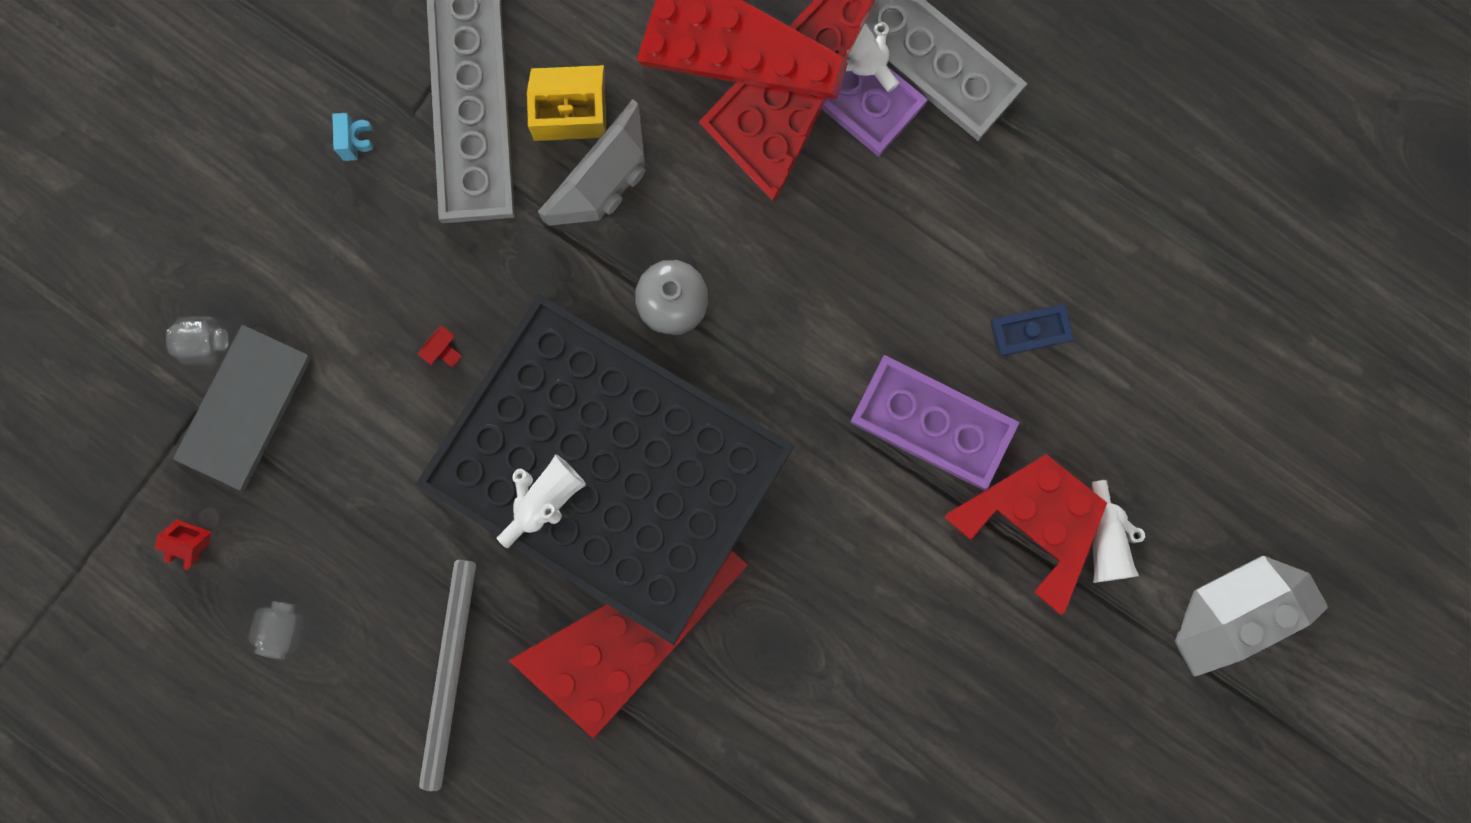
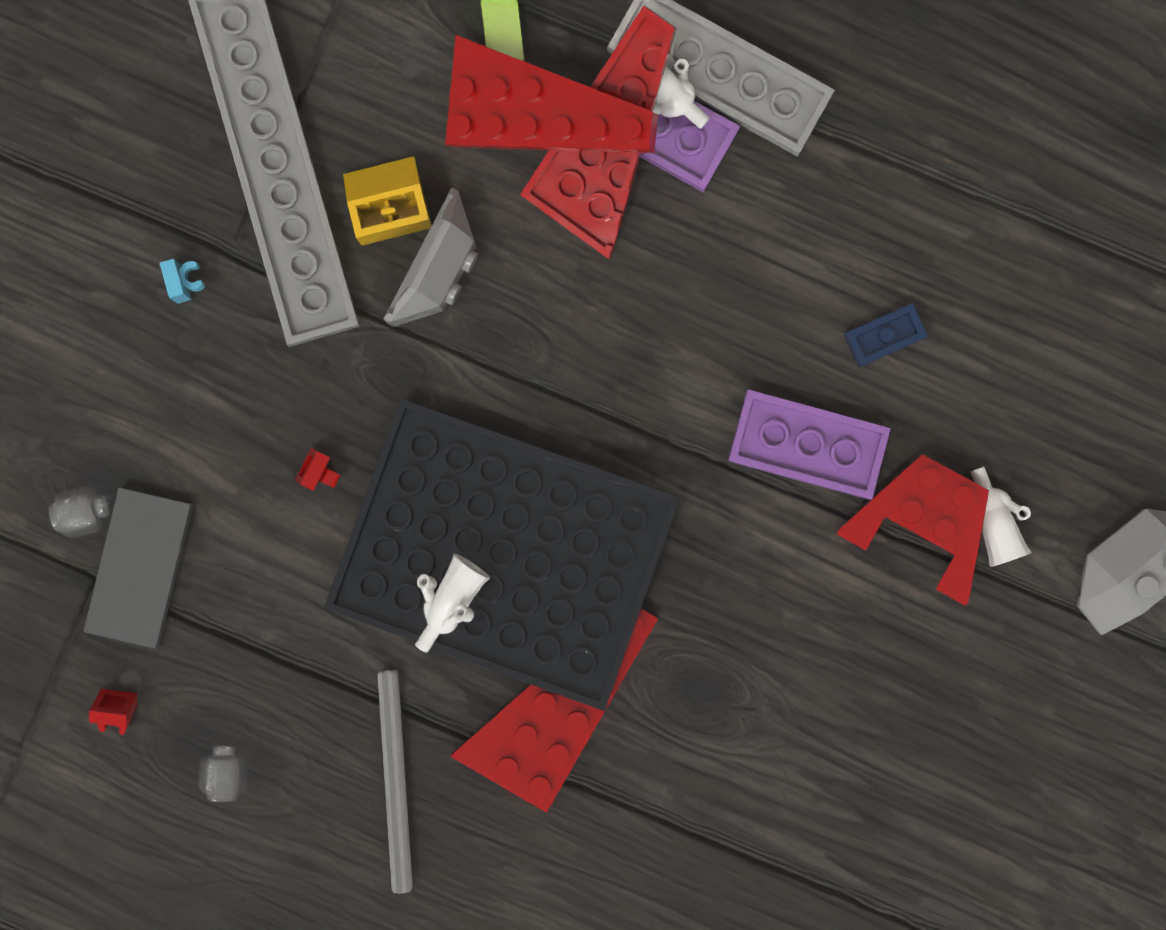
camera: 15 degrees left, 5 degrees up
light grey cylinder [635,260,708,335] -> none

